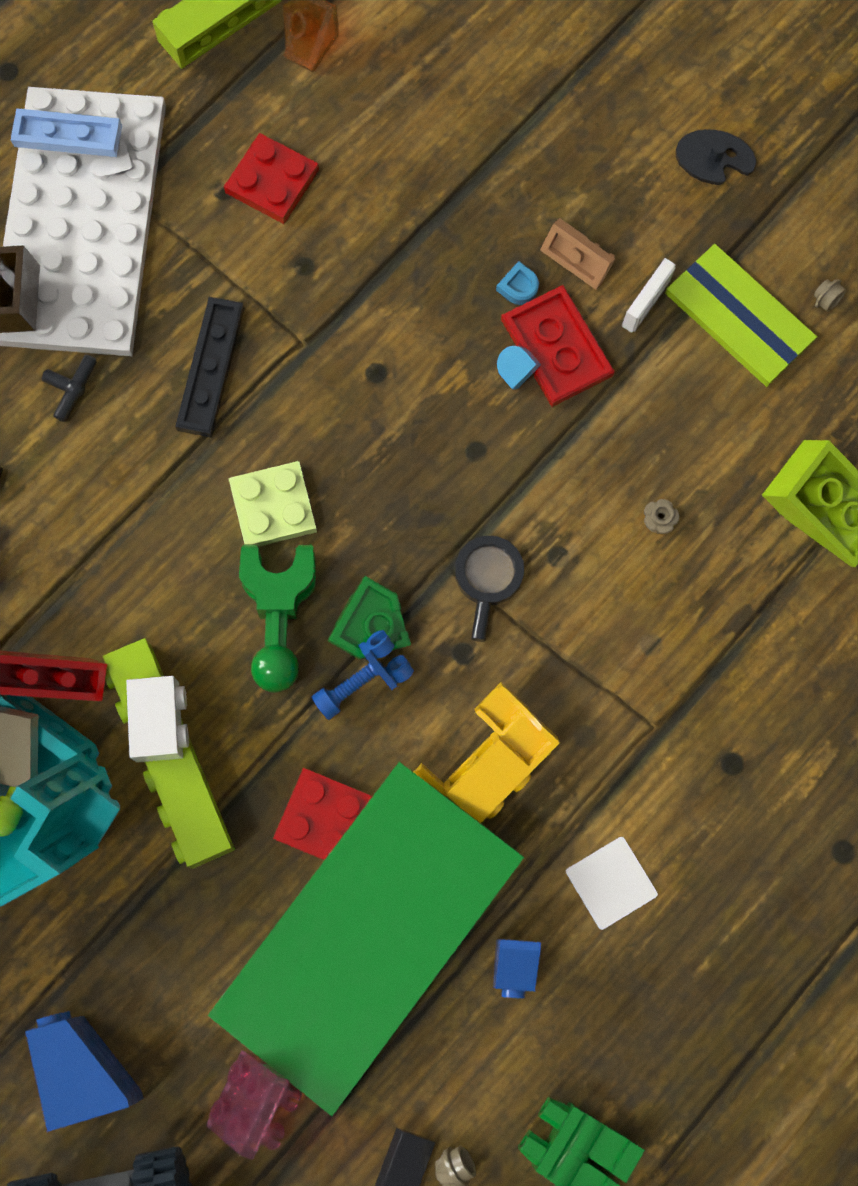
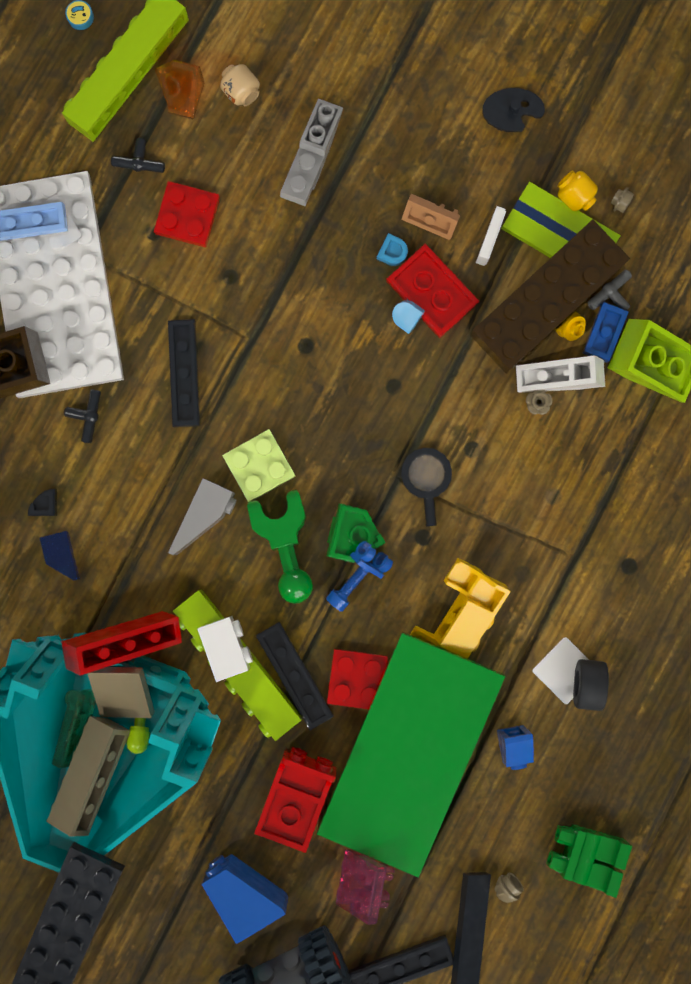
camera: 15 degrees left, 10 degrees up
none -> black piece [111,138,165,173]
none -> light grey slope [168,479,237,555]
none -> tan head [220,64,260,106]
none -> red bracket [254,747,336,853]
none -> black tile [256,622,334,730]
none -> light grey slope [280,99,343,206]
none -> dark brown brick [470,219,630,374]
none -> white slope [516,356,605,393]
none -> yellow plate [555,312,586,341]
none -> yellow head [557,171,598,211]
none -> black tyre [573,659,609,711]
none -> blue plate [582,302,628,363]
none -> dark grey piece [588,270,632,311]

